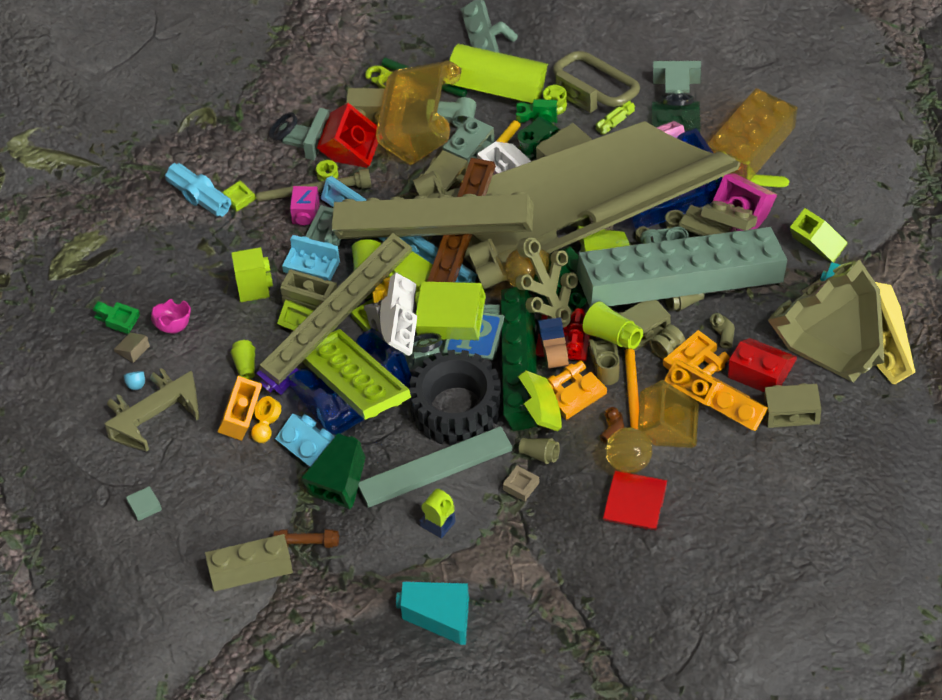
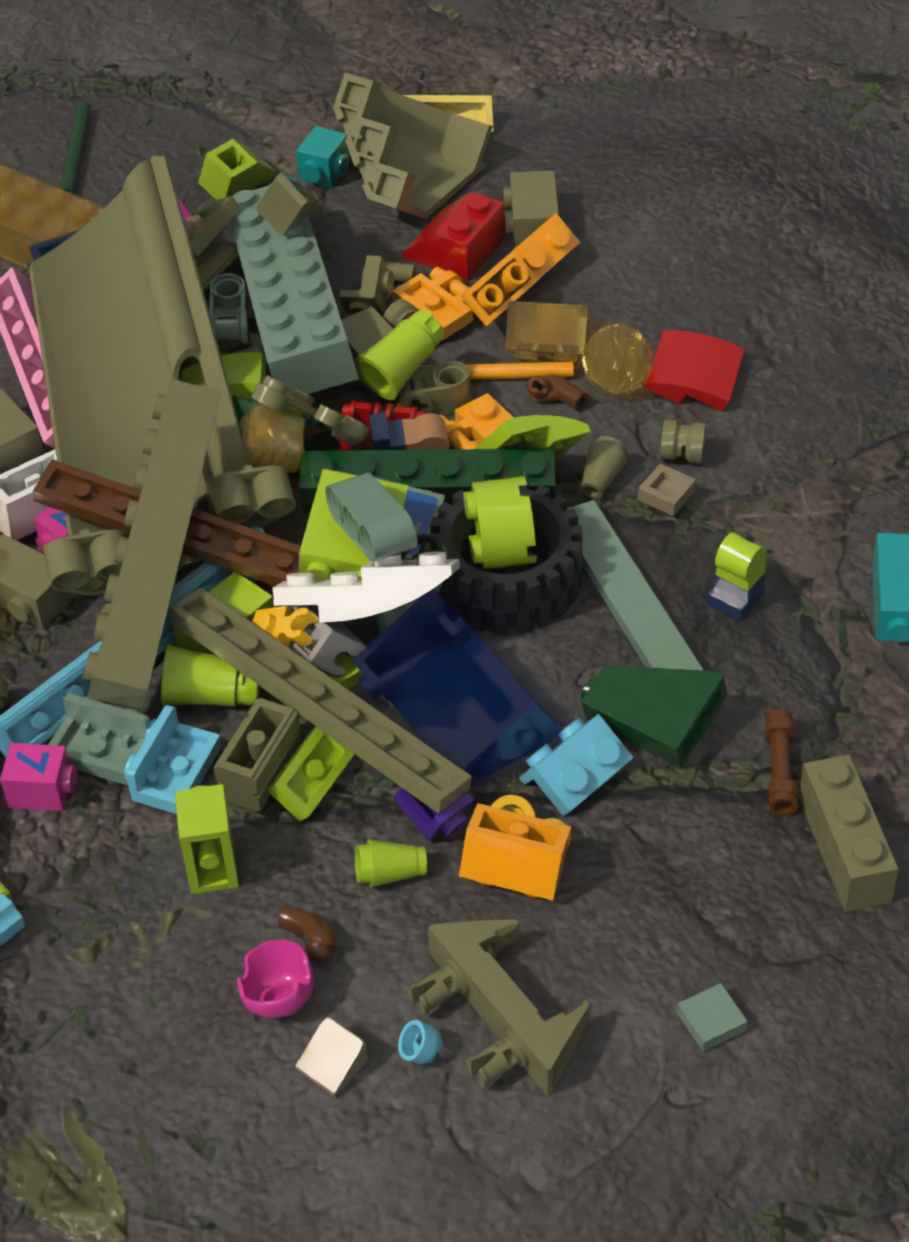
camera: 90 degrees left, 5 degrees down
green plate [93,302,140,334] -> none
lime plate [302,329,411,420] -> none
none -> dark green bar [59,101,91,200]
none -> olive slope [257,172,322,235]
none -> reddish brown arm [278,905,337,962]
none -> sand green beam [325,472,417,563]
none -> olive bracket [338,255,394,315]
none -> lime brick [463,476,536,570]
none -> olive wheel [660,419,706,464]

